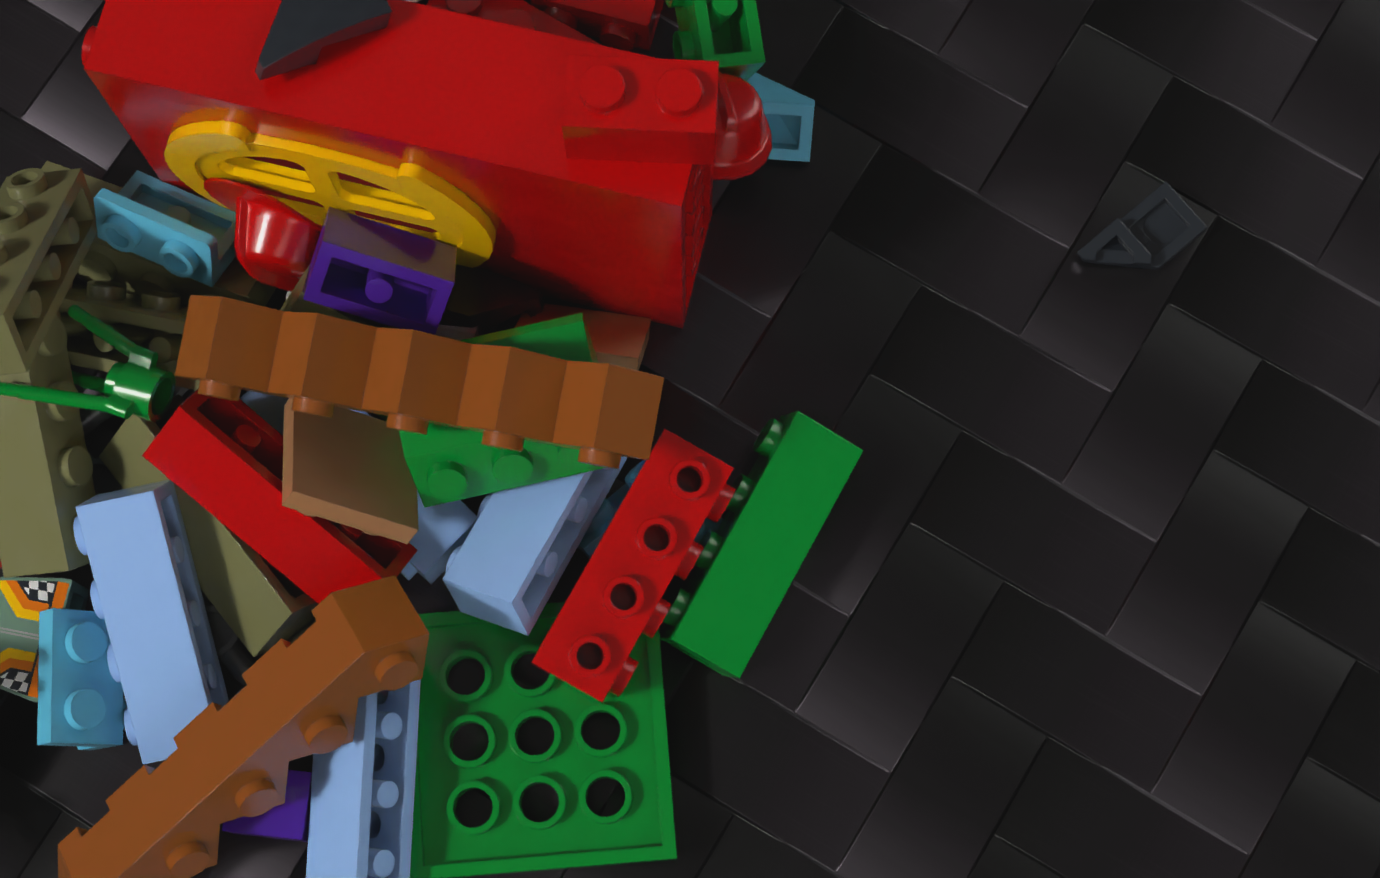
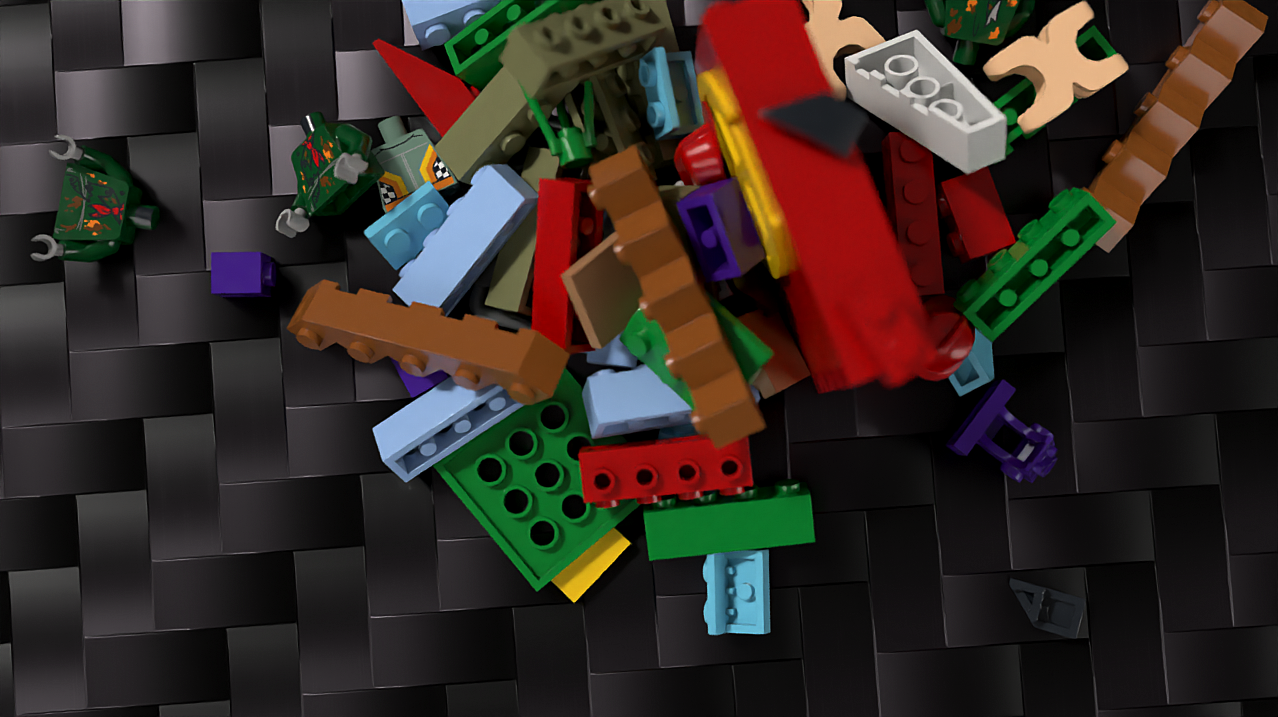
camera: 60 degrees right, 10 degrees up
none -> yellow tile [551,527,631,603]
none -> medium azure bracket [703,549,770,635]
none -> dark purple tile [946,379,1058,483]

